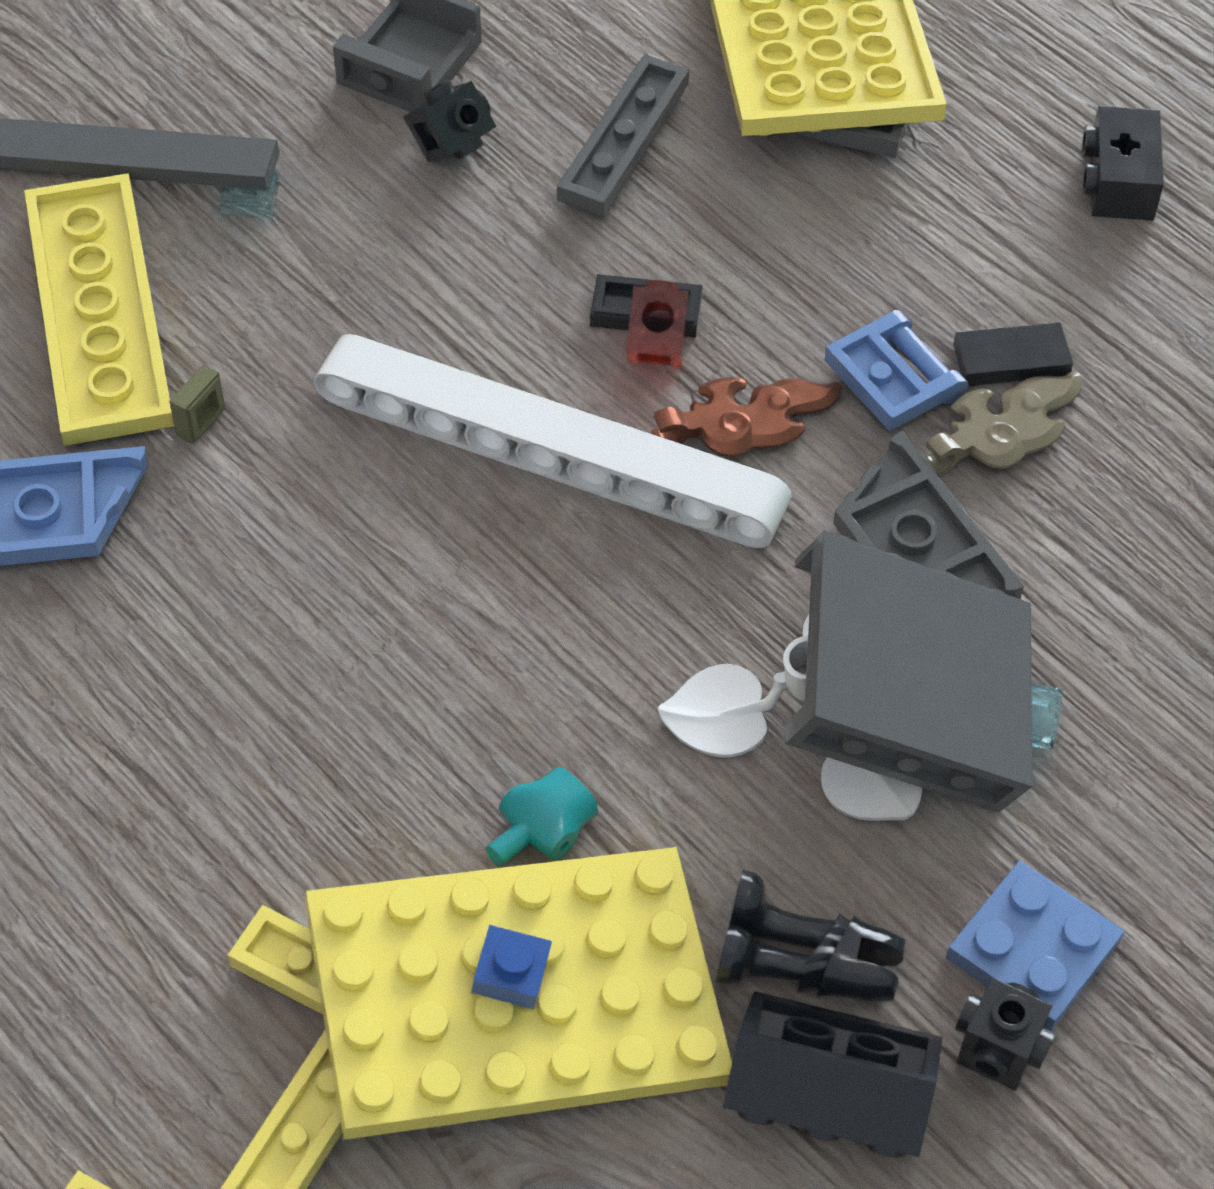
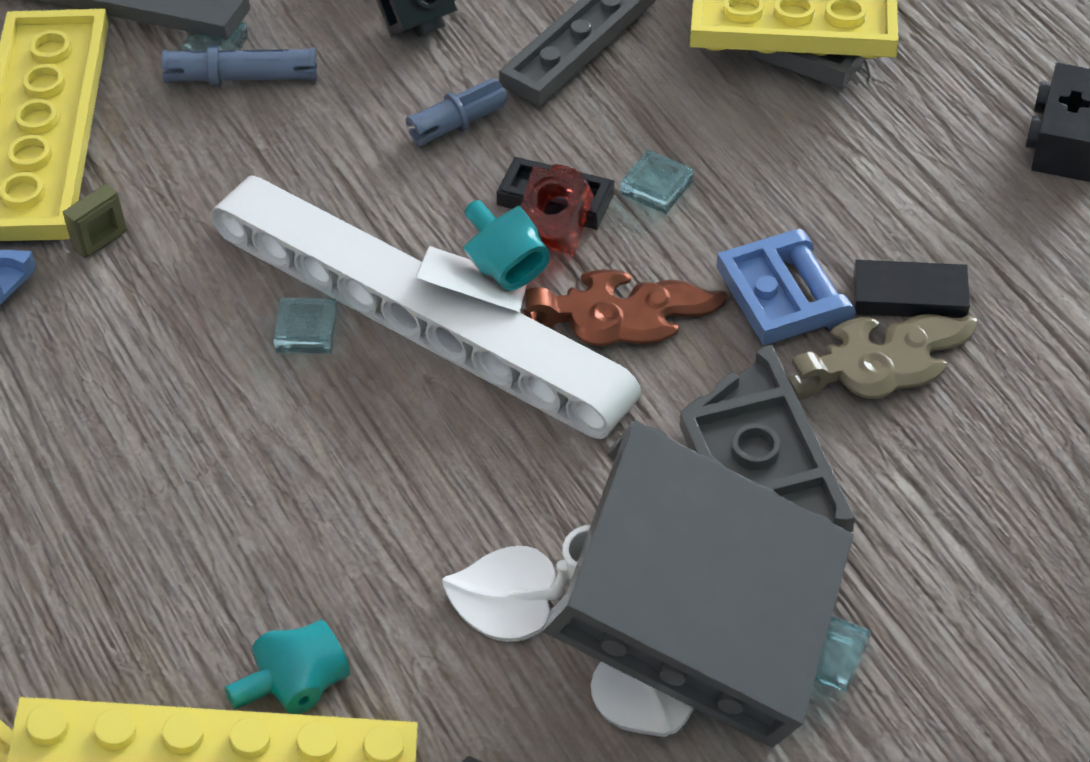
camera: 15 degrees right, 5 degrees down
none -> sand blue pin [162,45,317,86]
none -> clear light blue tile [274,297,338,354]
none -> sand blue axle [406,78,507,147]
none -> white sticker [416,246,527,312]
none -> teal piece [463,200,550,291]
none -> clear light blue tile [620,149,694,214]

